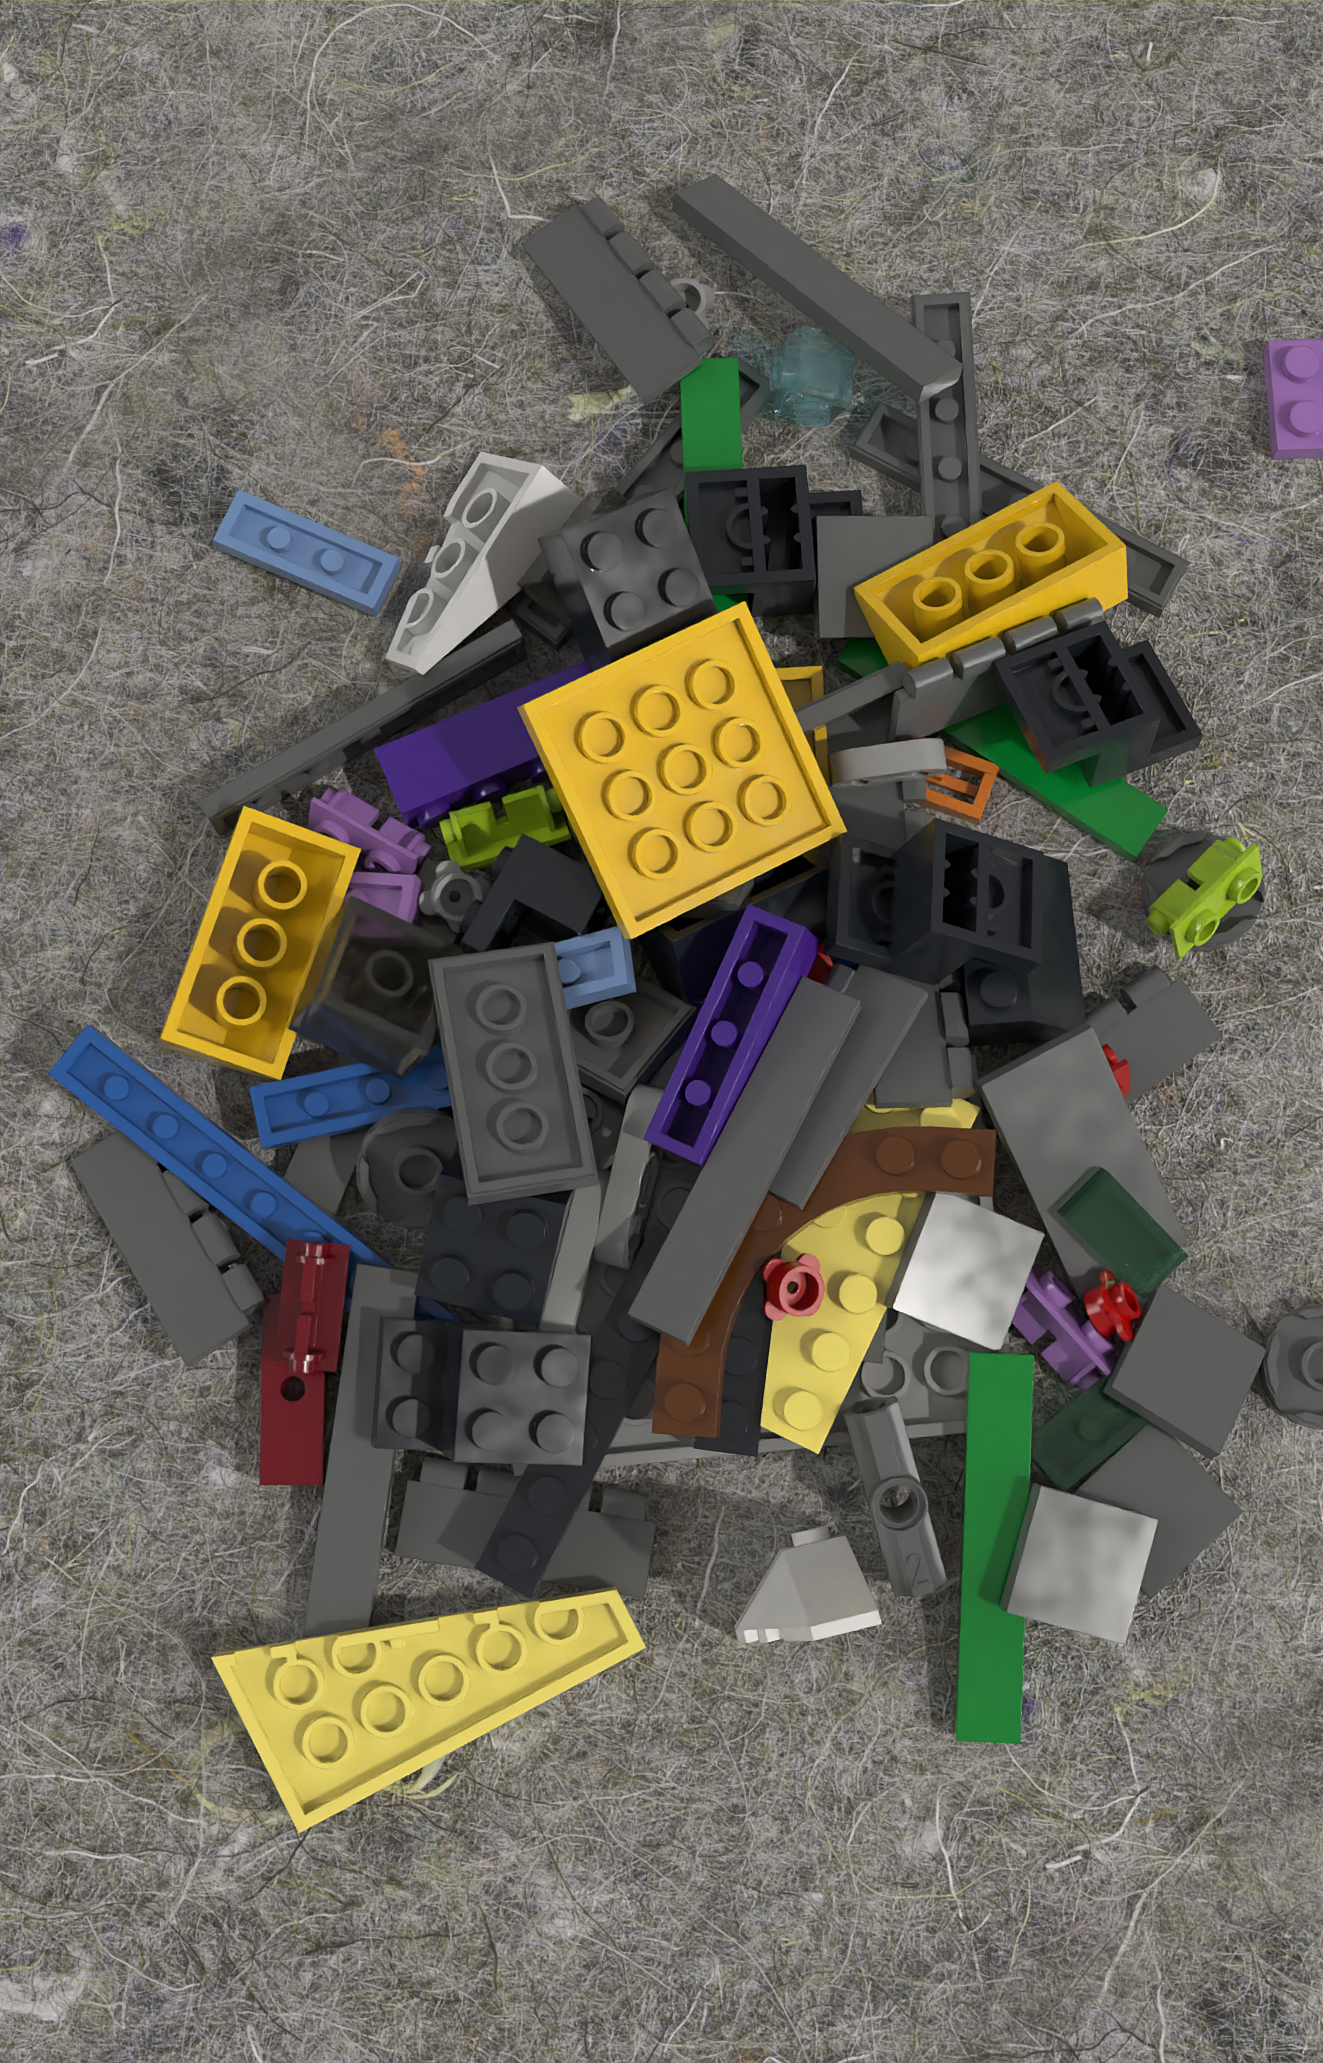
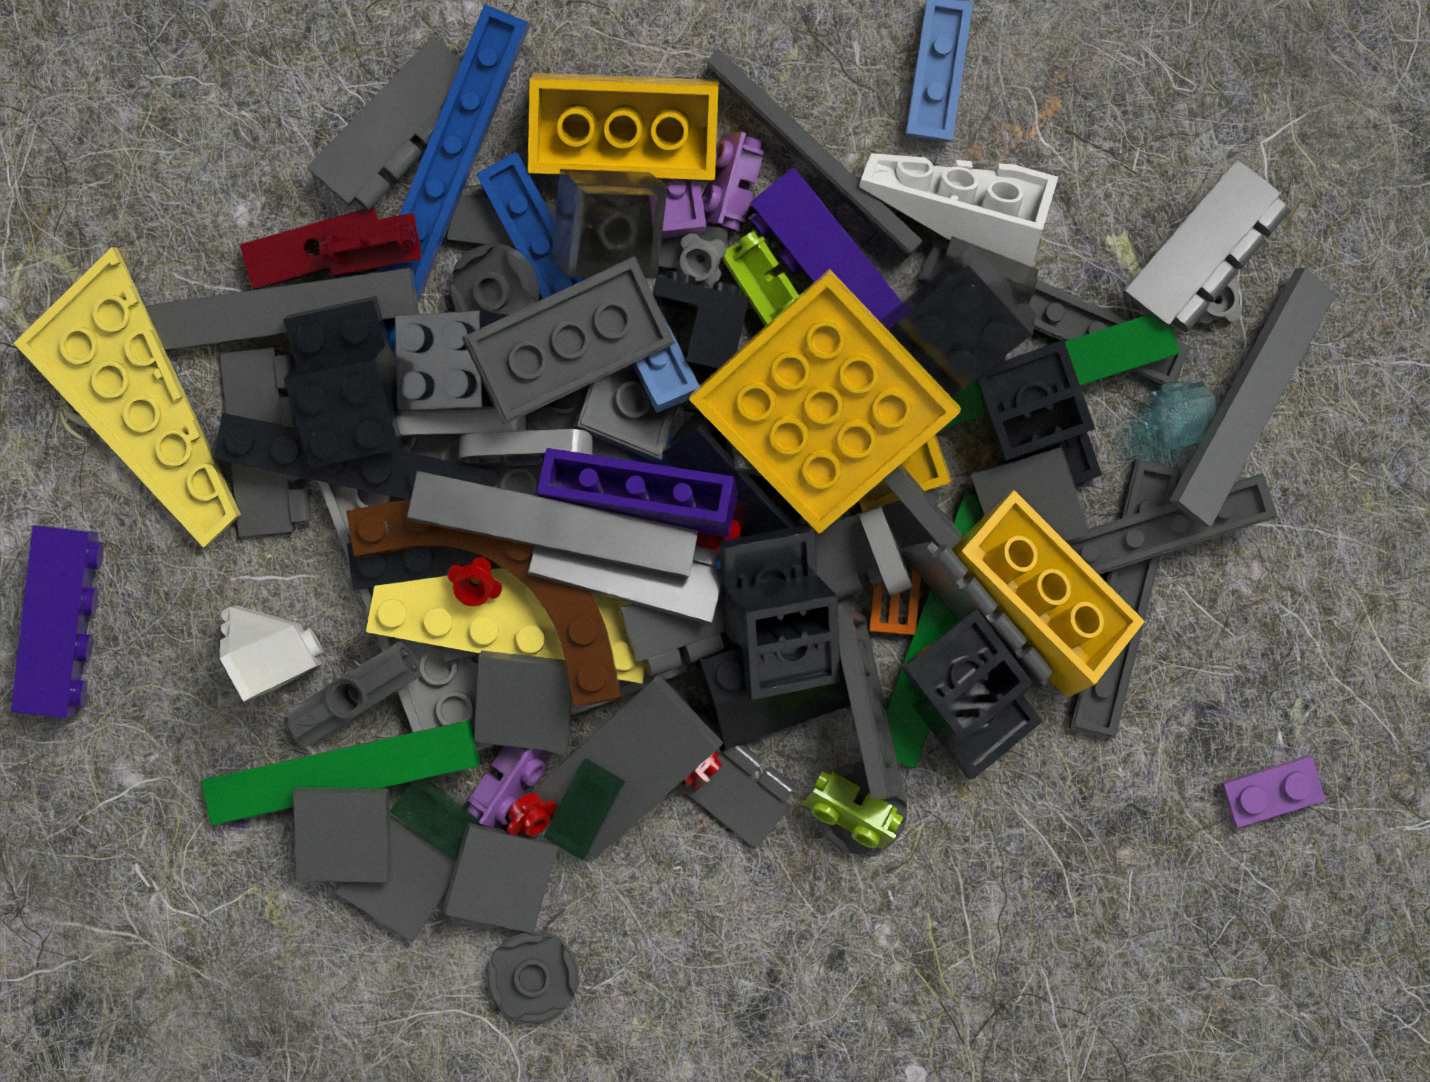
camera: 75 degrees right, 10 degrees up
none -> dark purple brick [11,525,104,718]
none -> dark grey tile [838,609,904,799]

